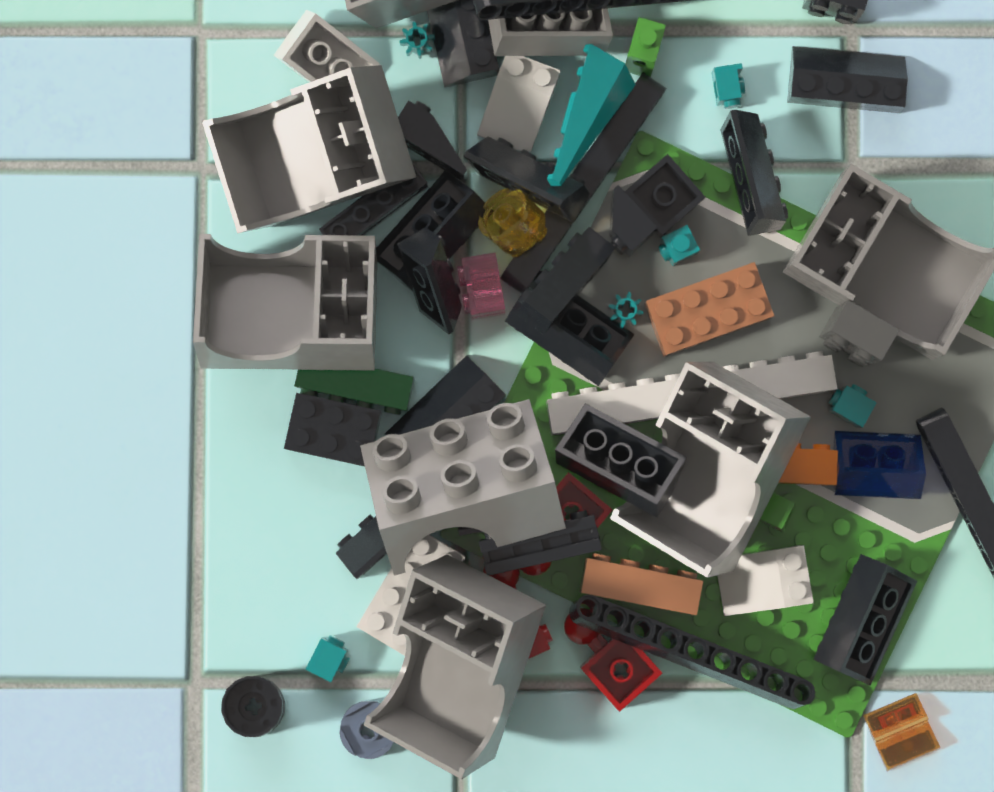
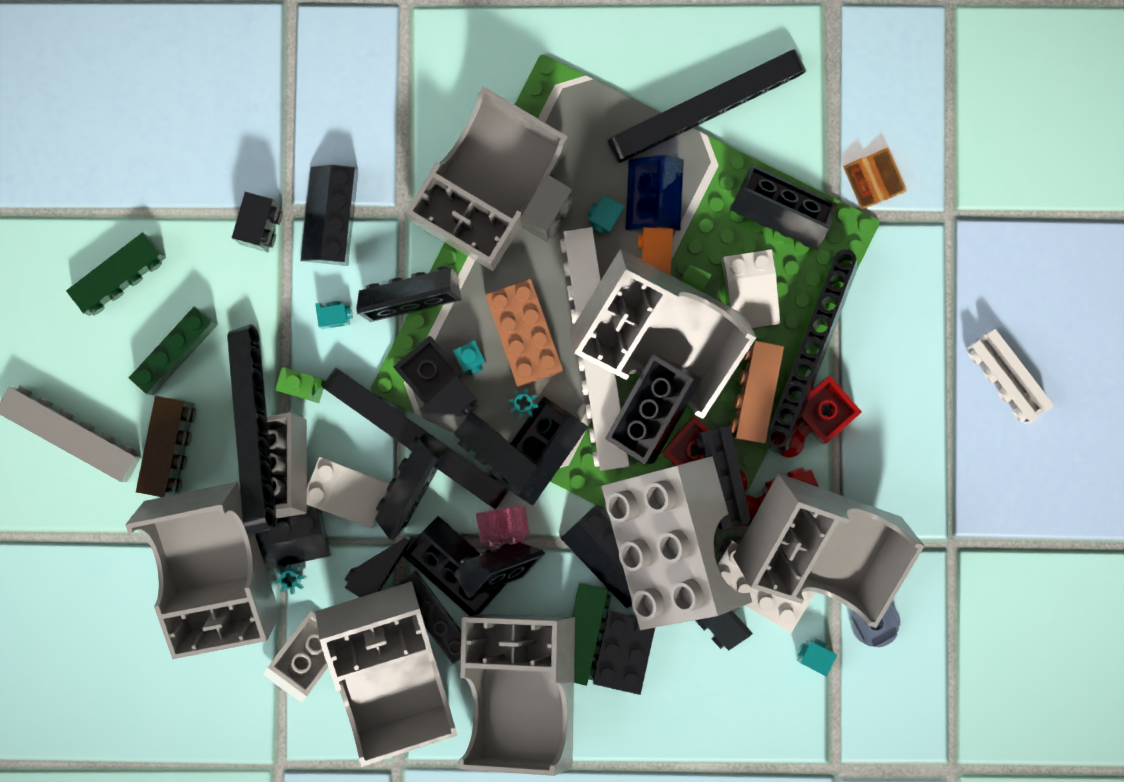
camera: 90 degrees left, 0 degrees up
black wheel [221,676,285,737] -> none
clear yellow brick [478,188,547,257] -> none
teal wedge [547,44,636,186] -> none

